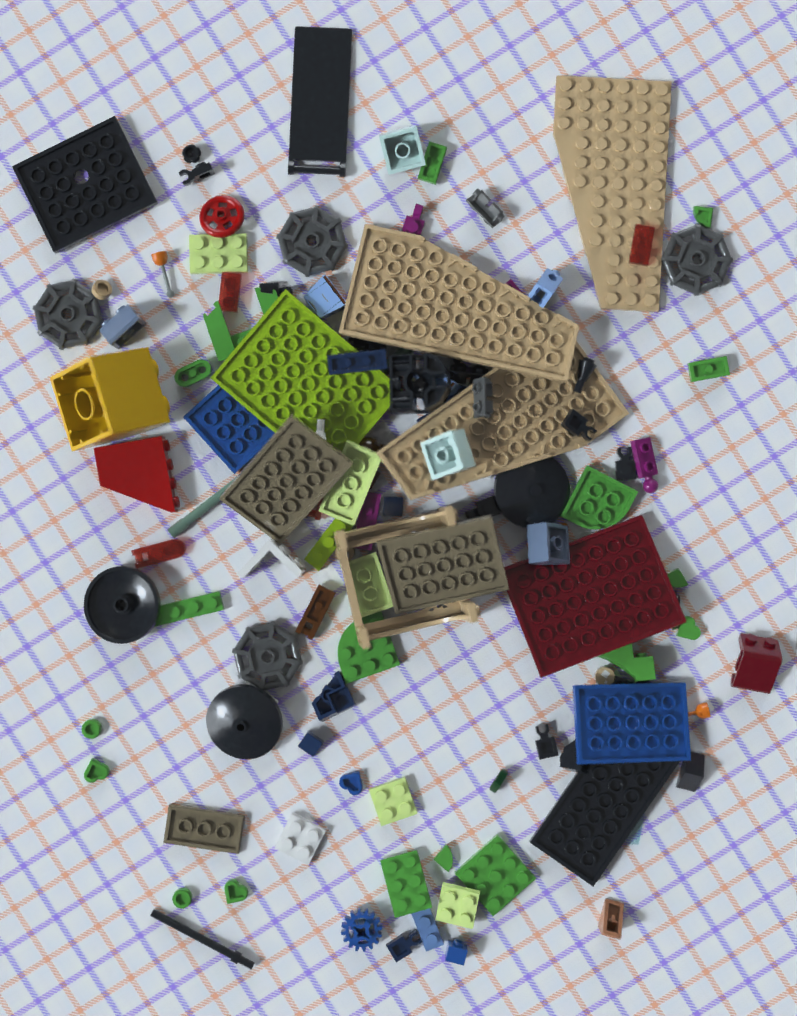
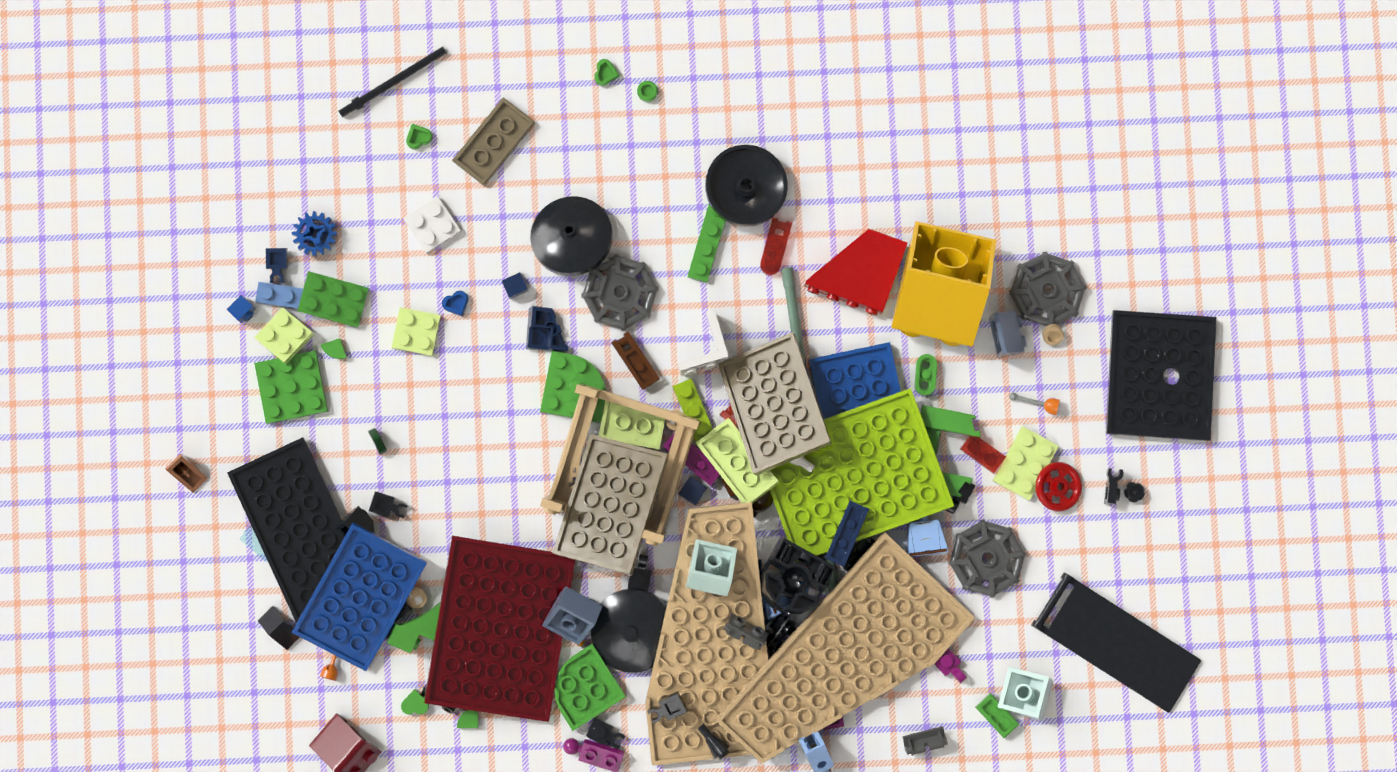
camera: 115 degrees right, 5 degrees down
bright green tile [172,888,192,909] -> none

